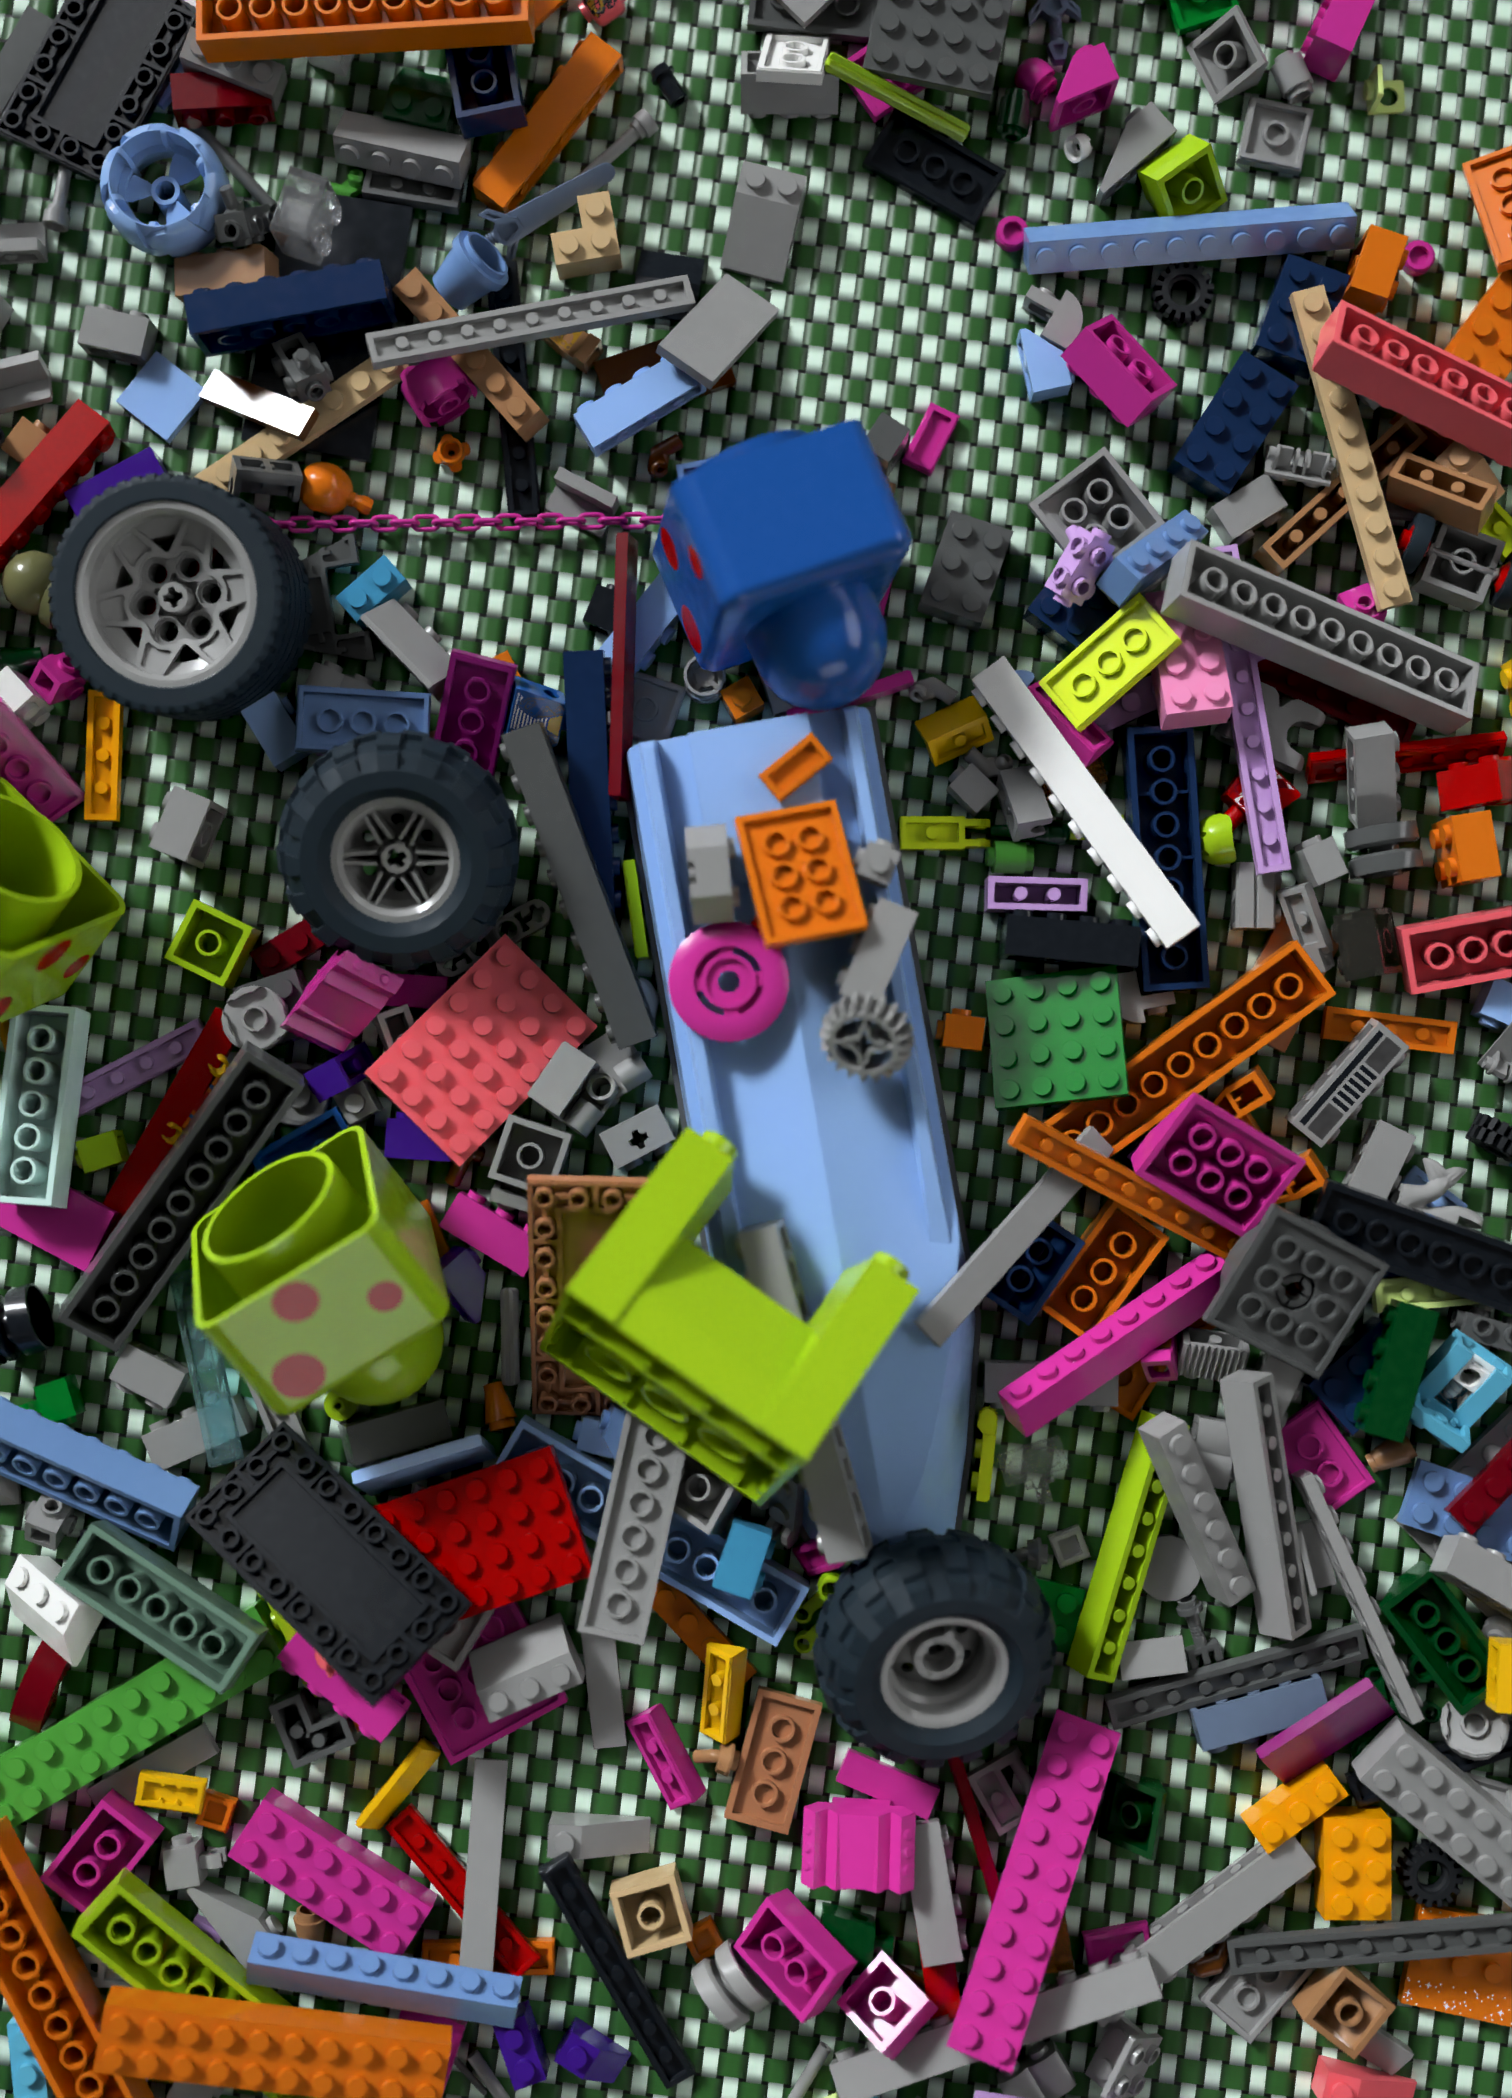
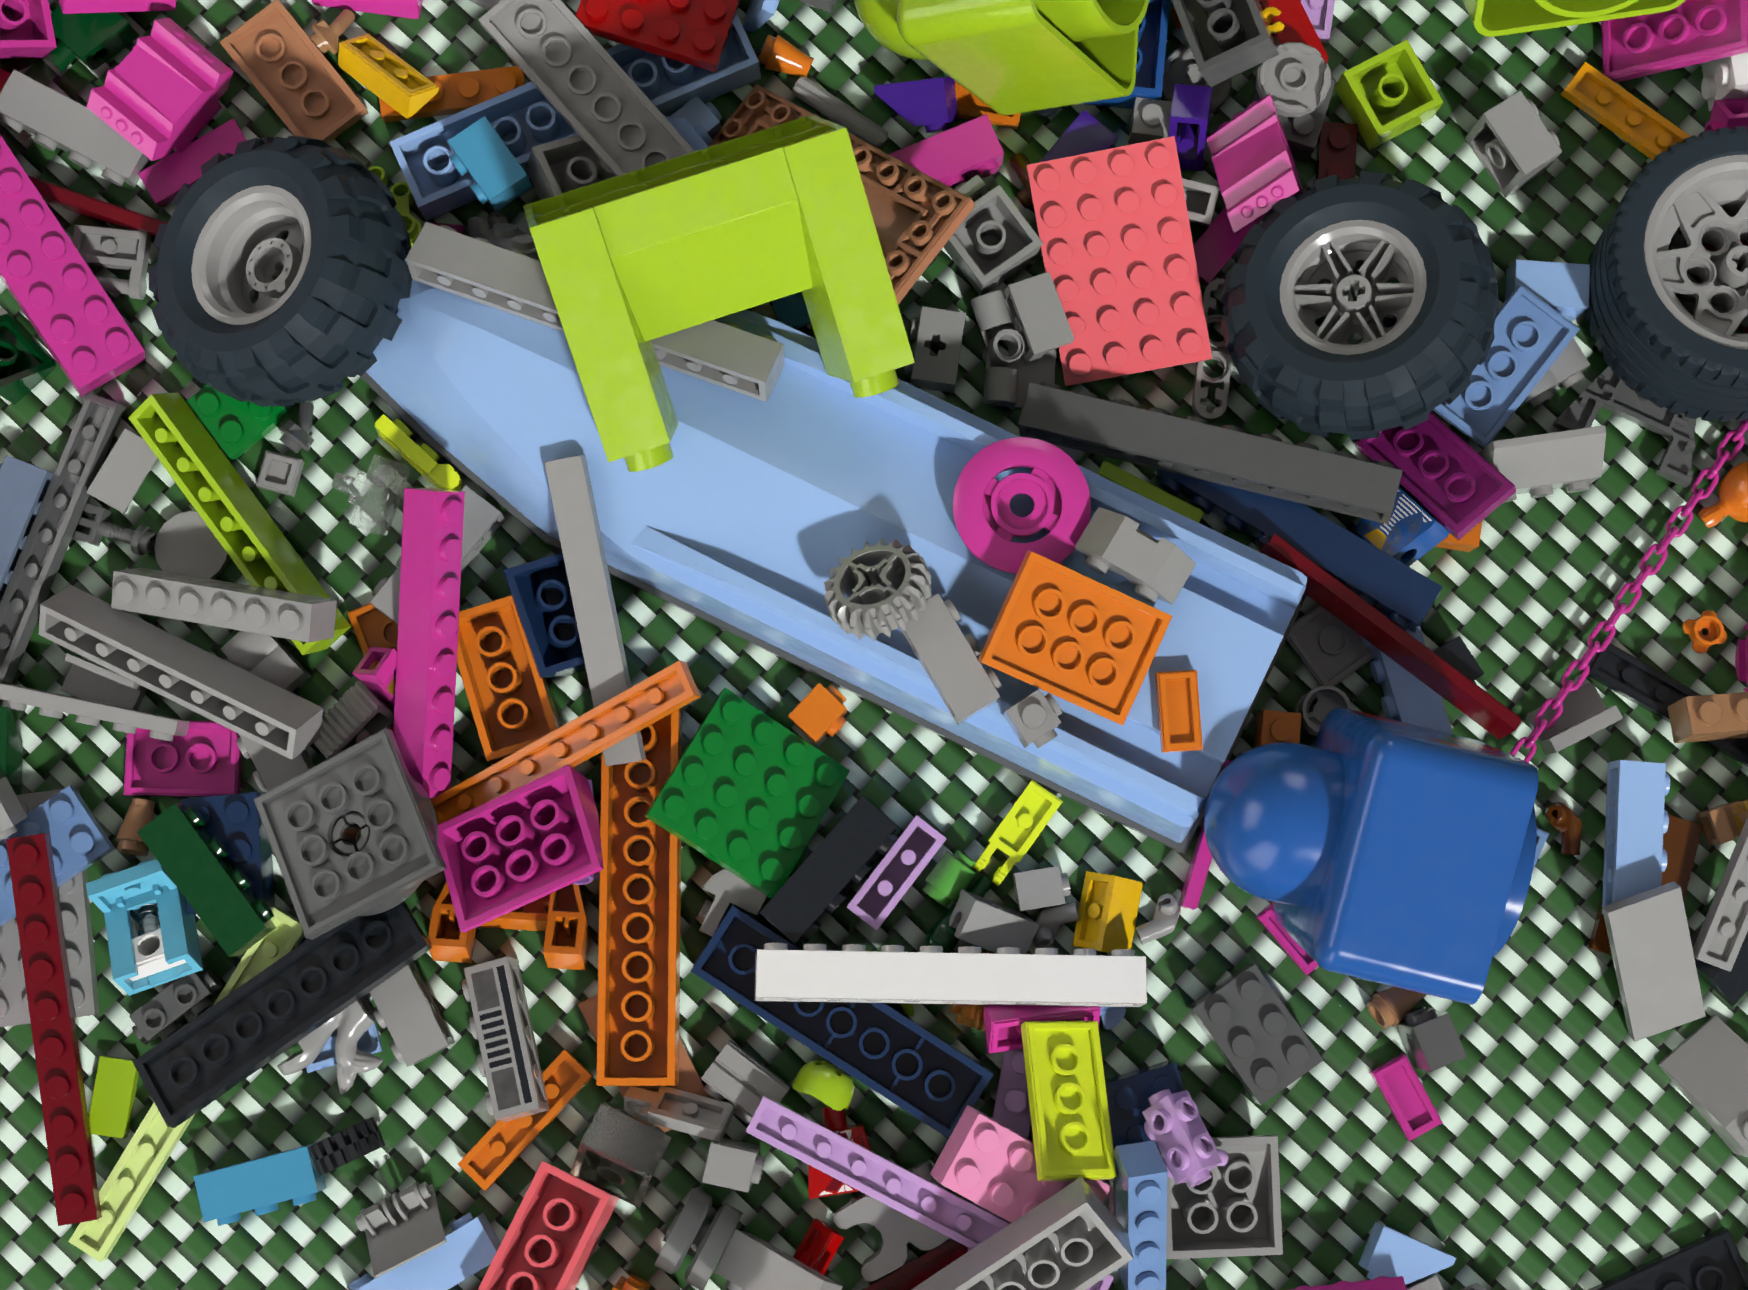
camera: 120 degrees right, 5 degrees down
dark azure brick [335,555,412,631] -> none

